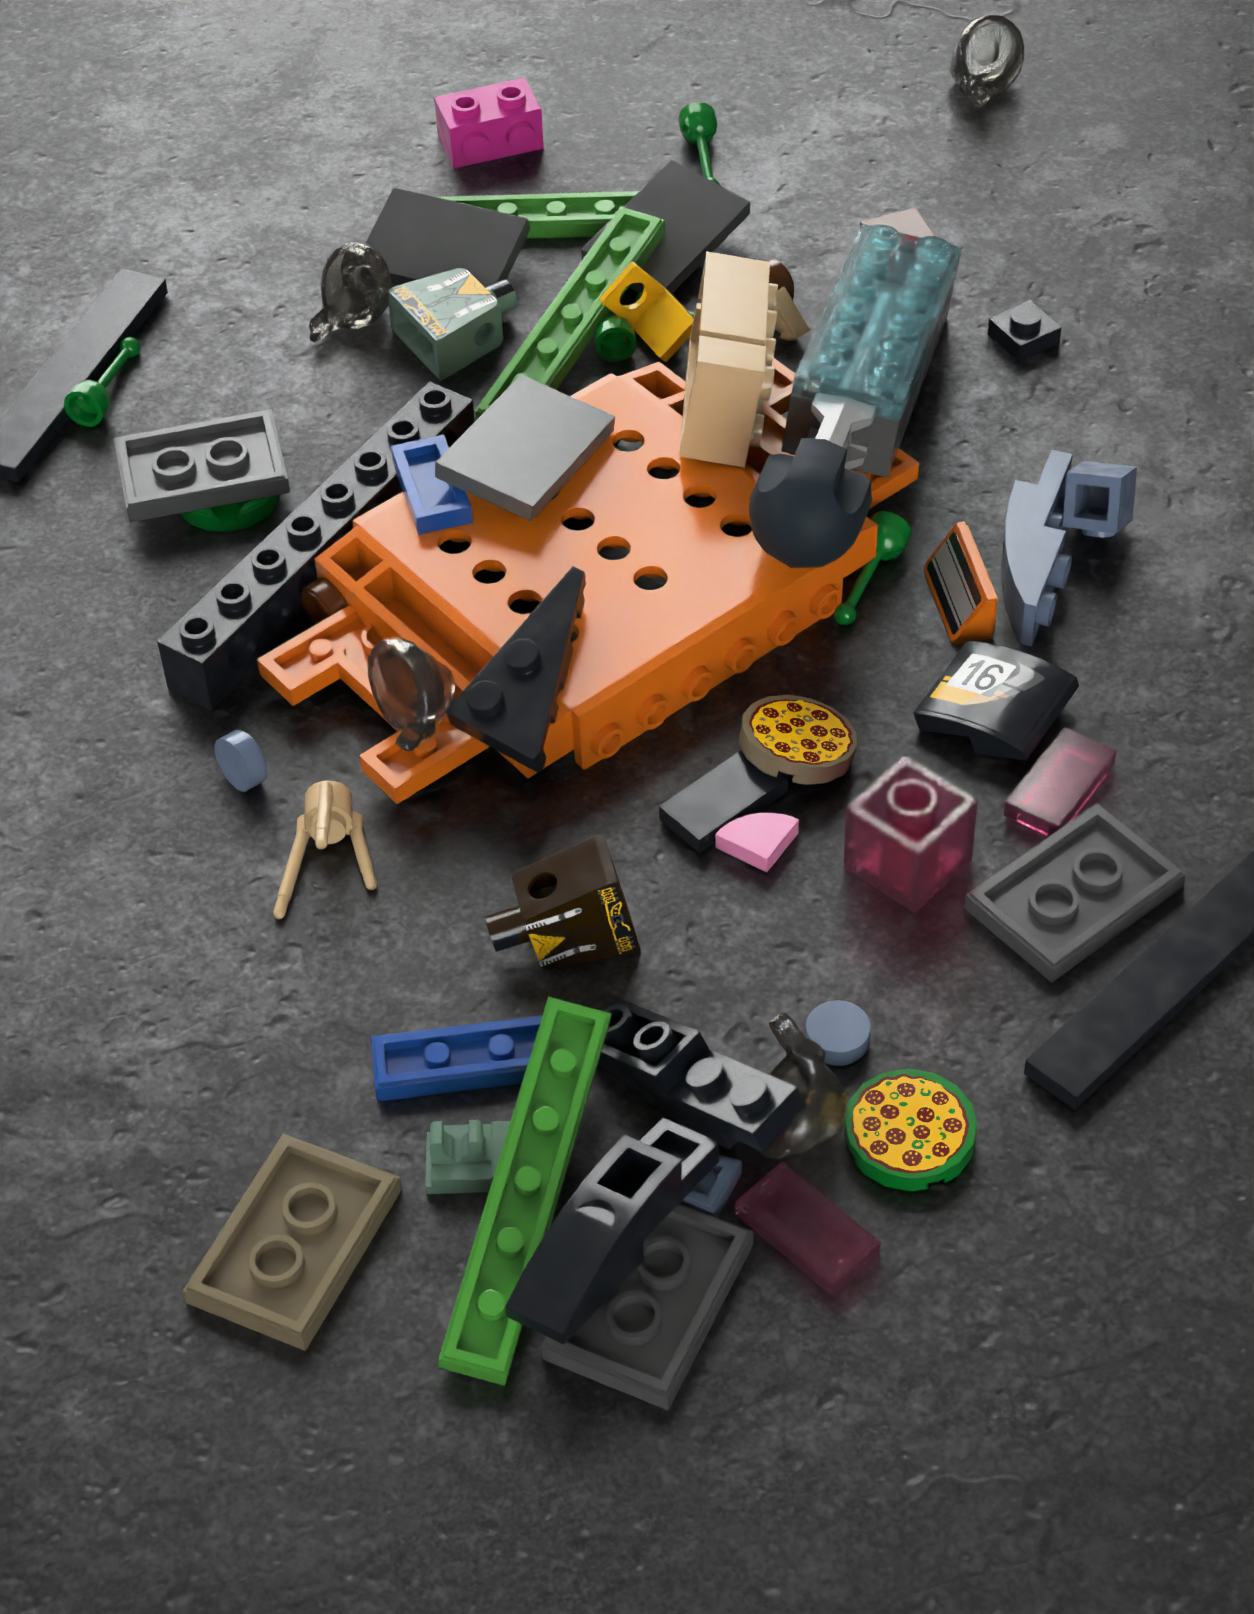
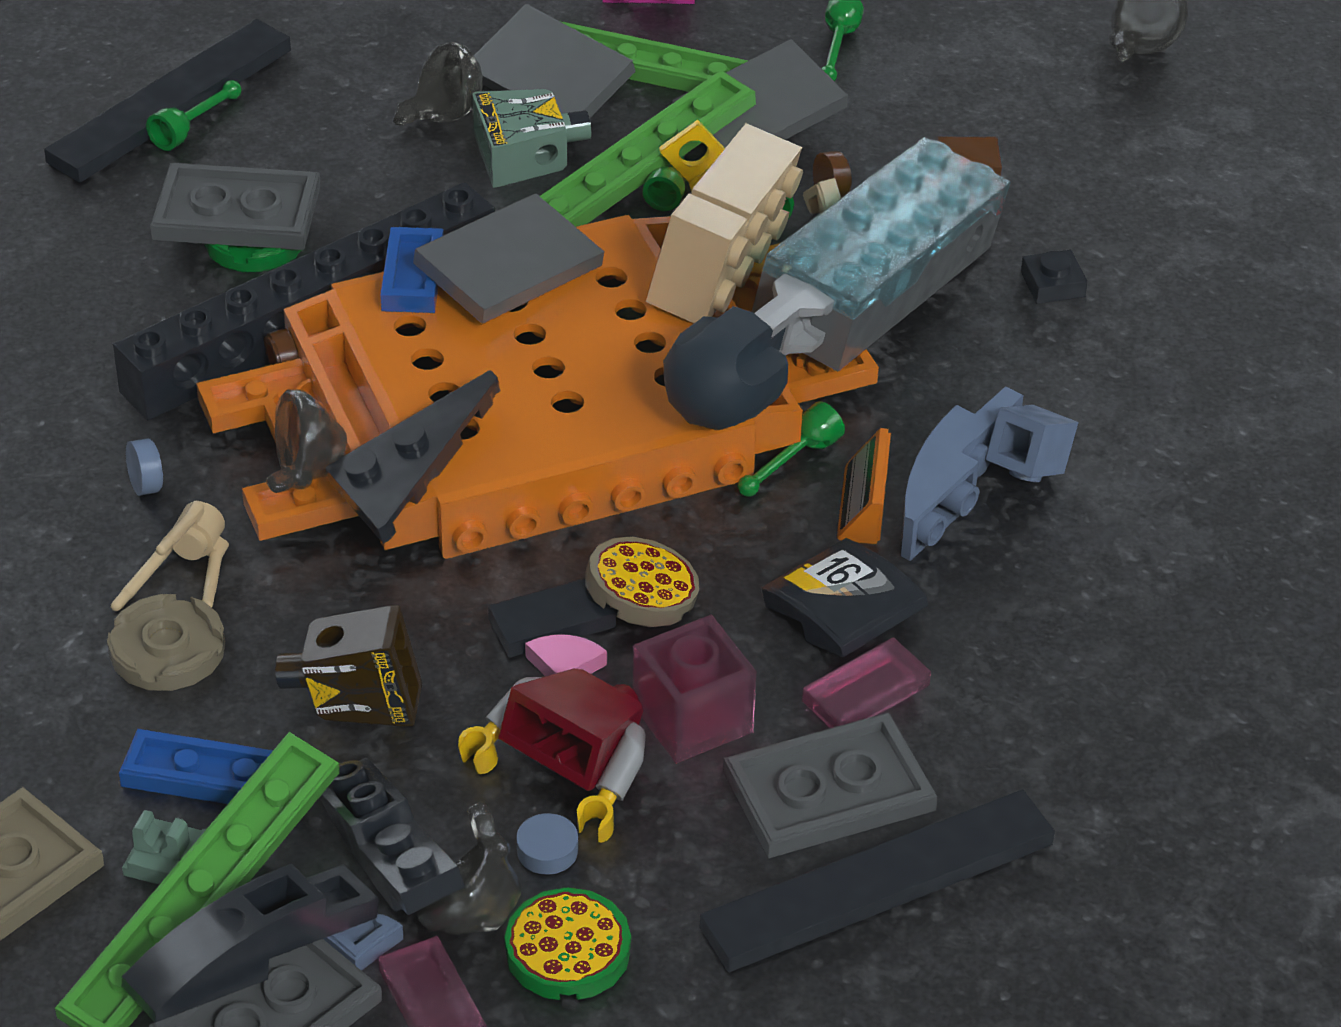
camera: 15 degrees right, 5 degrees down
none -> dark tan tile [107,594,225,691]
none -> dark red torso [458,668,645,843]

